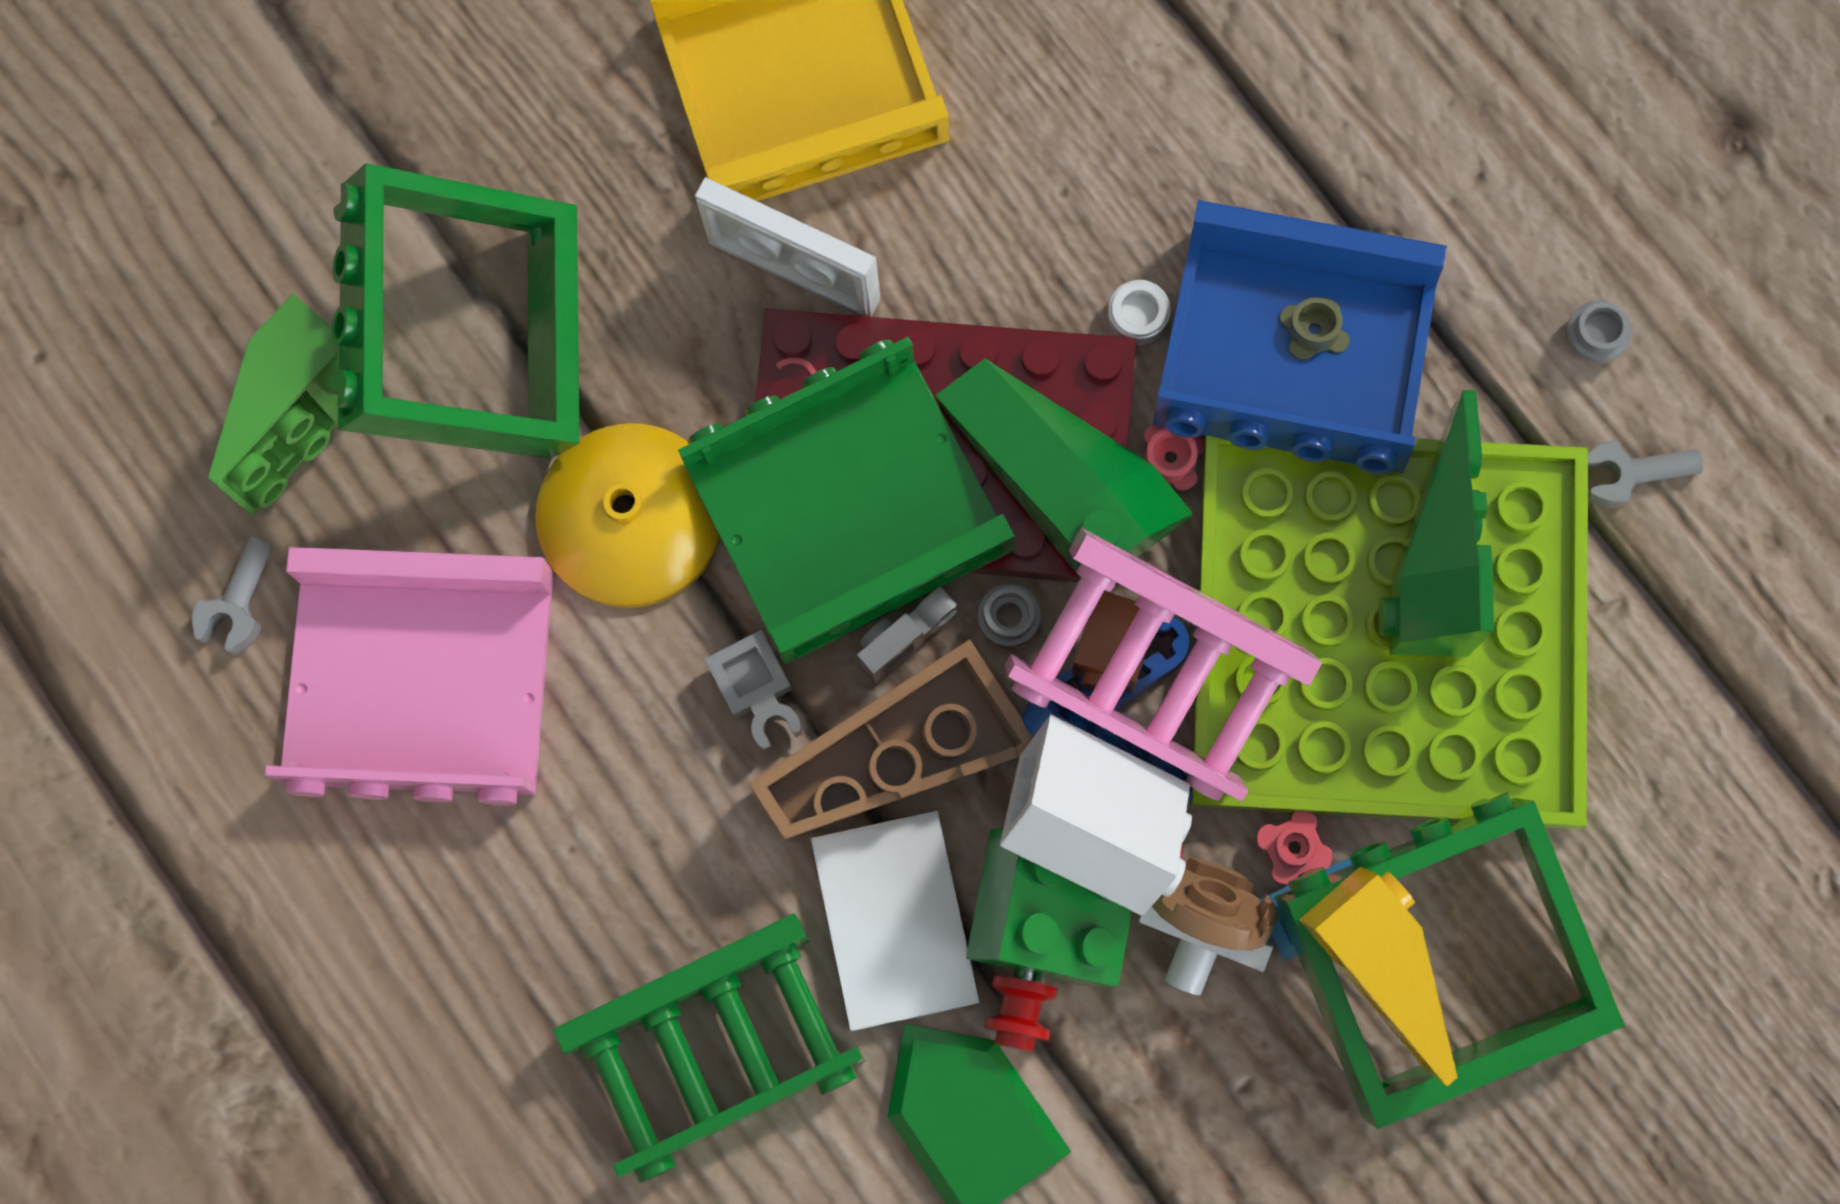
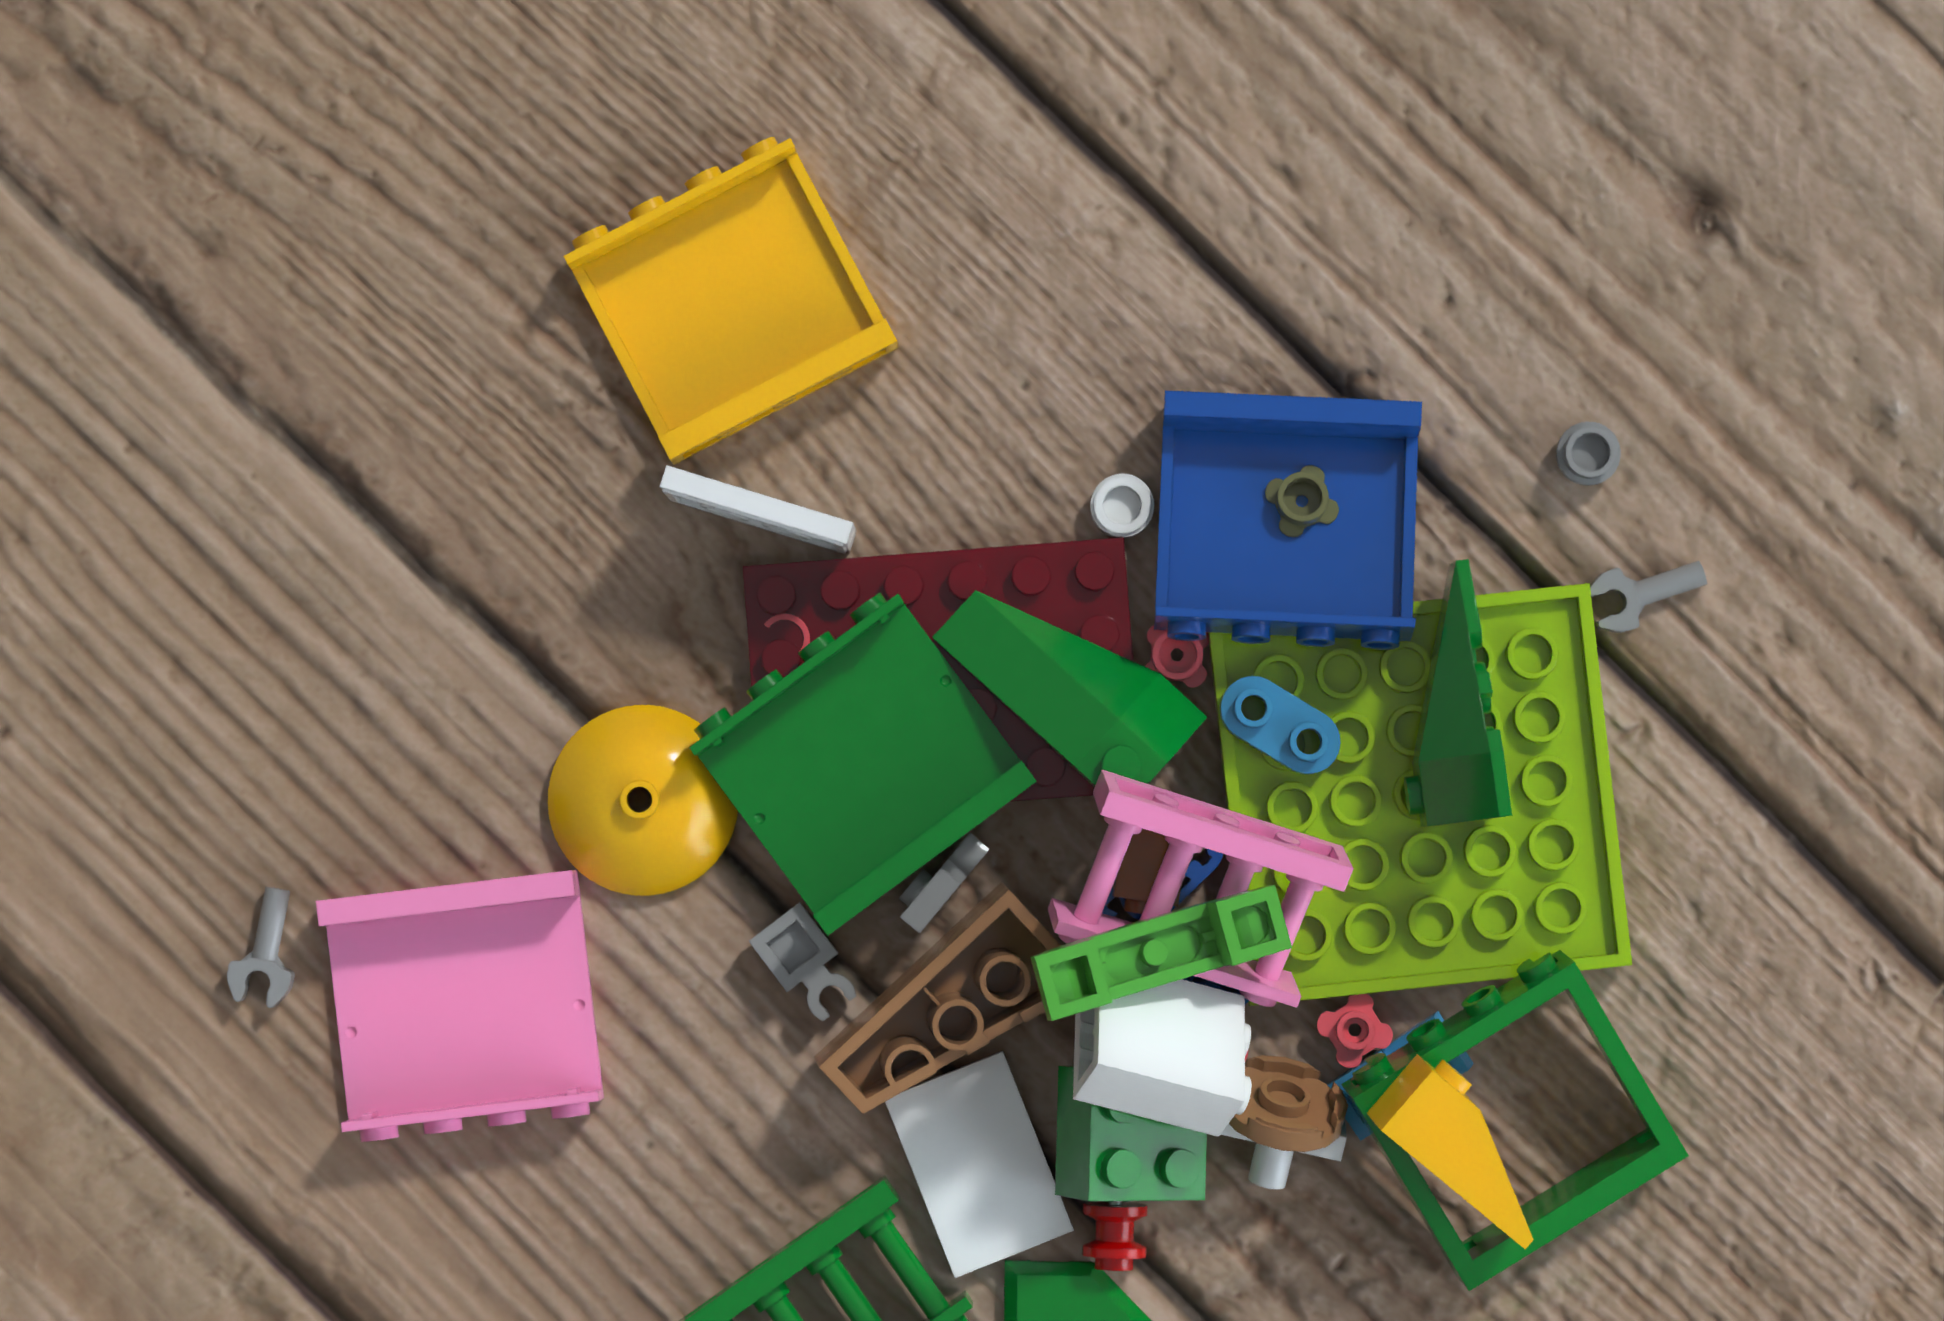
camera: 15 degrees left, 10 degrees up
bright green slope [208,294,339,516] -> none
green window [331,163,580,459] -> none
light grey plate [978,584,1041,648] -> none
none -> bright green slope [1030,885,1292,1021]
none -> dark azure plate [1220,676,1340,774]

